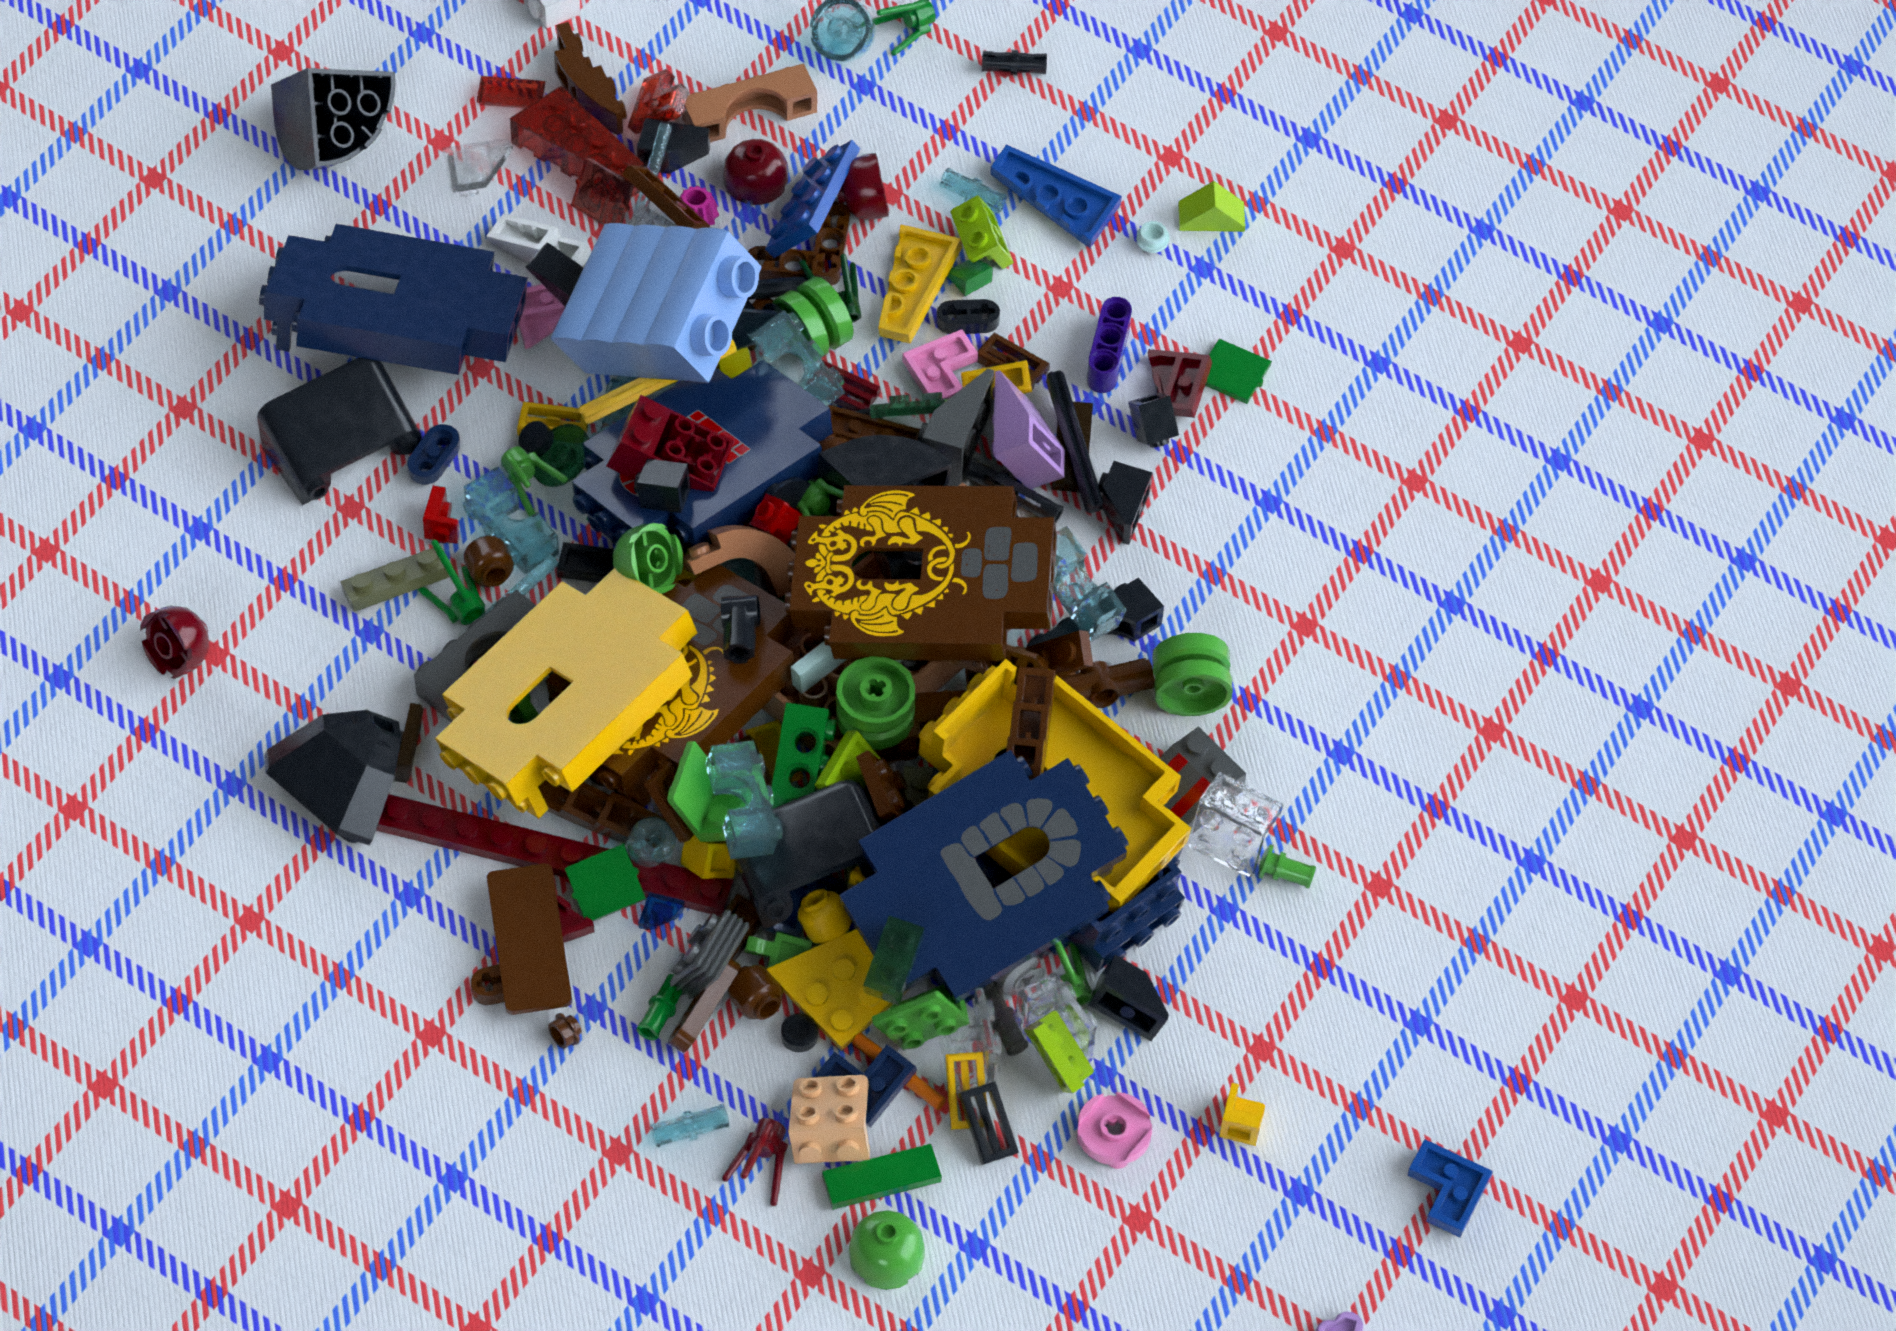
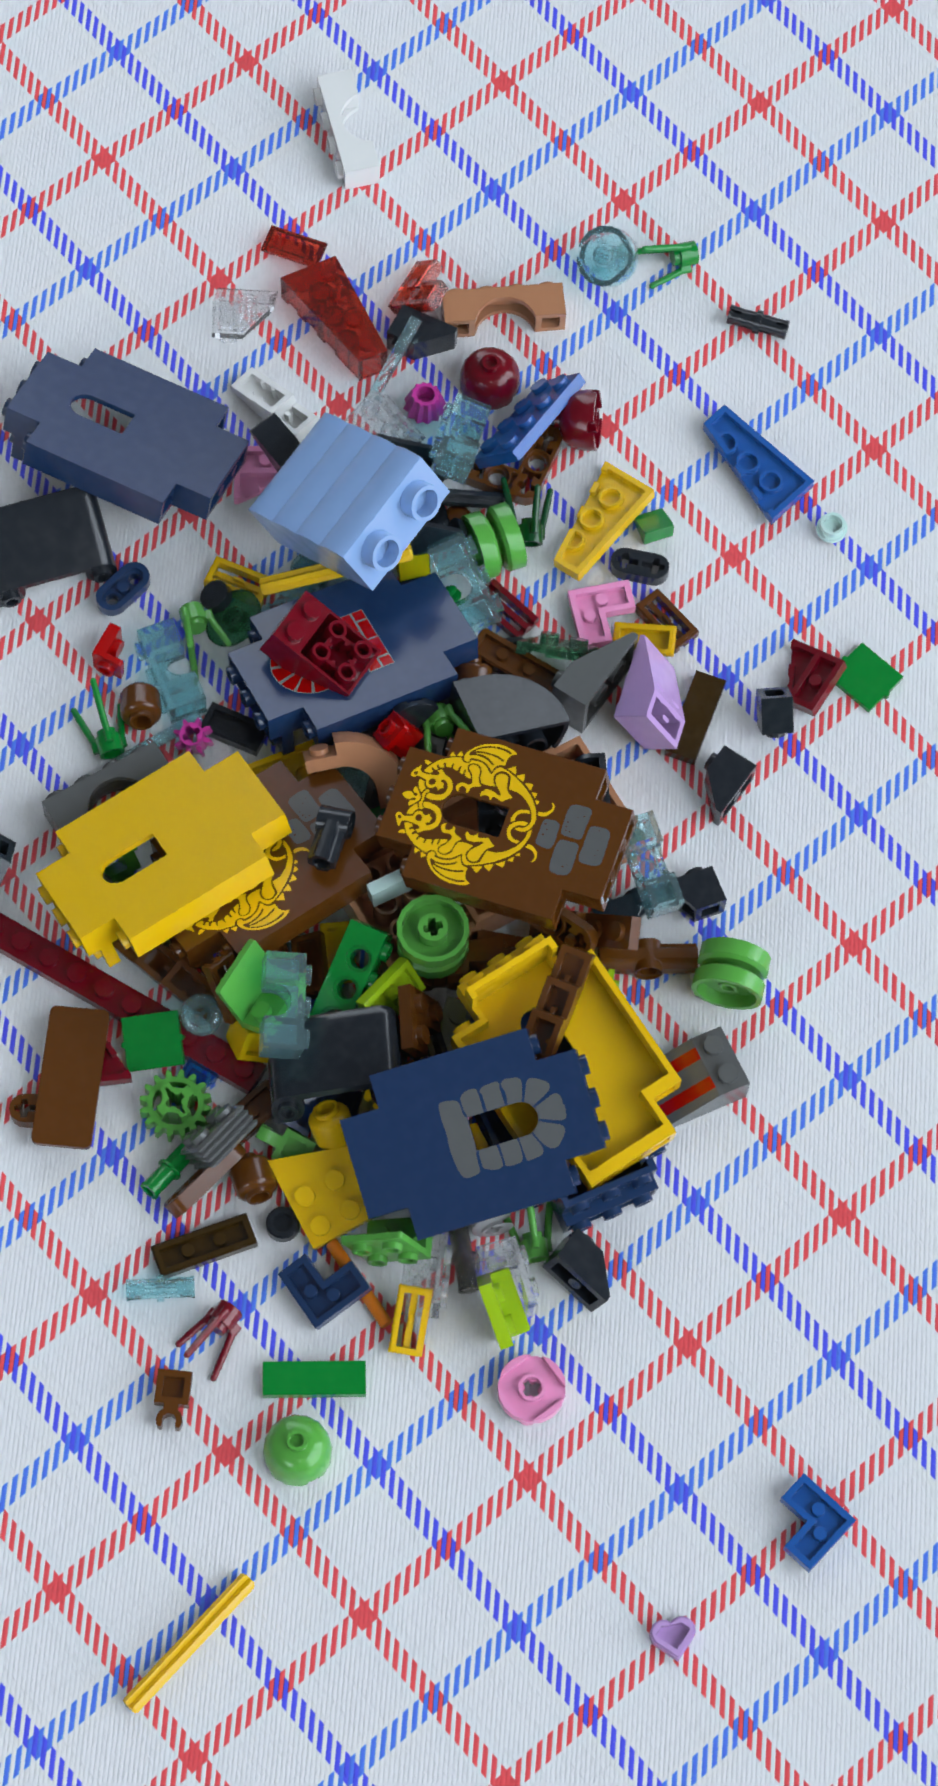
camera: 15 degrees right, 10 degrees up
black brick [271,68,395,170] -> none
olive plate [340,548,449,612] -> none
dark brown plate [395,703,424,783] -> none
reddish brown plate [548,1013,582,1049] -> none
reddish brown slope [554,22,627,135] -> none
clear red piece [571,157,634,225] -> none
bright green cylinder [613,523,683,594] -> none
reddish brown tile [622,165,711,229] -> none
black brick [634,459,691,513] -> none
light nougat bracket [788,1075,870,1164] -> none
clear green brick [863,915,925,1005] -> none
clear light blue pin [939,167,1007,214] -> none
lime bracket [950,195,1014,269] -> none
black tile [958,1081,1019,1165] -> none
black pin [965,458,1064,524] -> none
black axle [1046,370,1103,513] -> none
dark purple beam [1087,297,1132,393] -> none
lime slope [1178,181,1245,232] -> none
clear bracket [1188,772,1283,877] -> none
yellow panel [1219,1082,1265,1146] -> none
bright green pin [1258,844,1316,889] -> none
none -> bright green gear [139,1069,212,1142]
none -> dark brown tile [150,1213,258,1280]
none -> reddish brown plate [154,1368,193,1432]
none -> dark pink gear [173,717,214,757]
none -> clear light blue arch [428,393,492,485]

